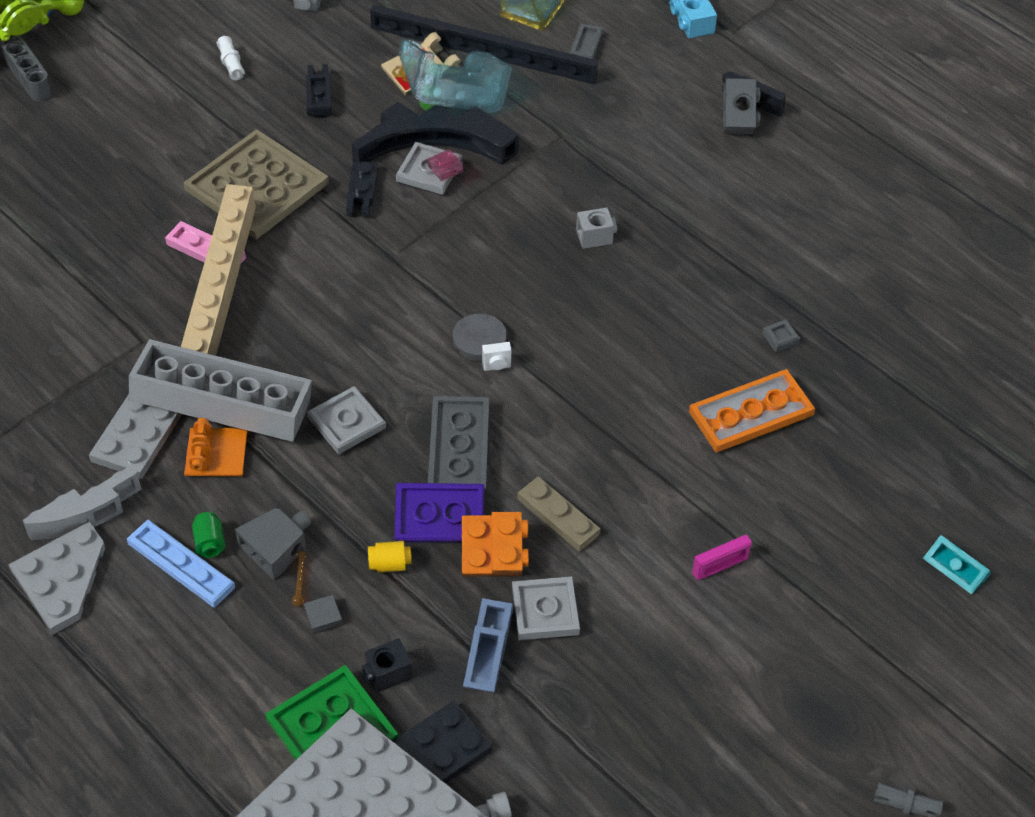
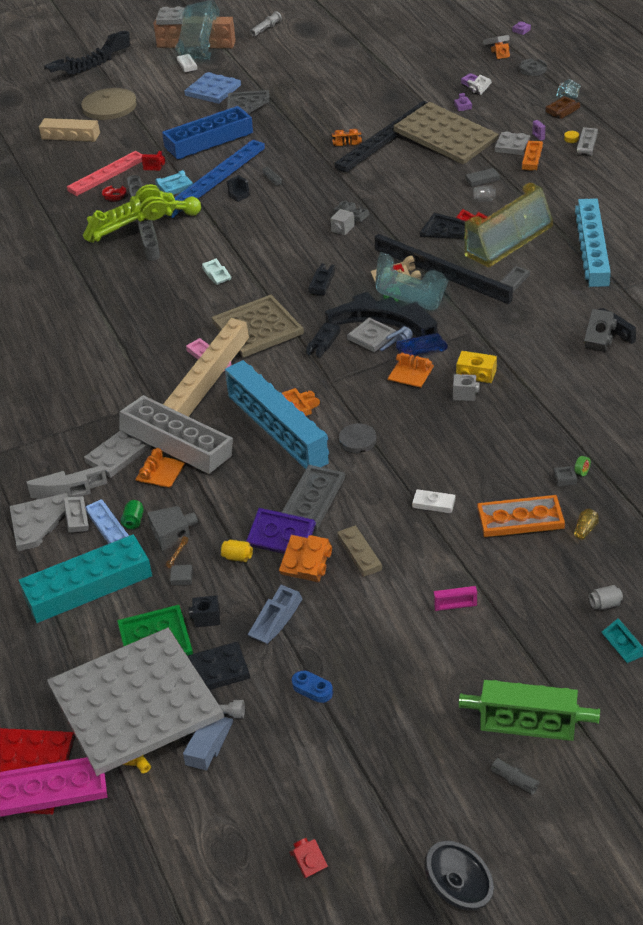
camera: 25 degrees right, 10 degrees down
white pin [216,36,245,80] -> none
light grey plate [307,386,386,455] -> none
clear pink plate [428,149,463,181] -> none
white plate [482,342,511,371] -> none
light grey plate [512,577,580,640] -> none
none -> teal brick [19,534,152,623]
none -> light grey plate [63,496,89,532]
none -> light aqua slope [202,258,231,285]
none -> dark azure brick [225,360,329,469]
none -> orange hinge [282,388,320,416]
none -> blue plate [292,671,333,703]
none -> sand blue plant [380,326,413,354]
none -> orange hinge [388,353,434,388]
none -> clear blue plate [396,333,448,356]
none -> white plate [412,490,455,513]
none -> yellow brick [456,351,497,383]
none -> bright green brick [459,680,600,741]
none -> clear yellow cone [574,509,599,539]
none -> bright green tile [575,456,591,476]
none -> light grey brick [589,585,623,610]

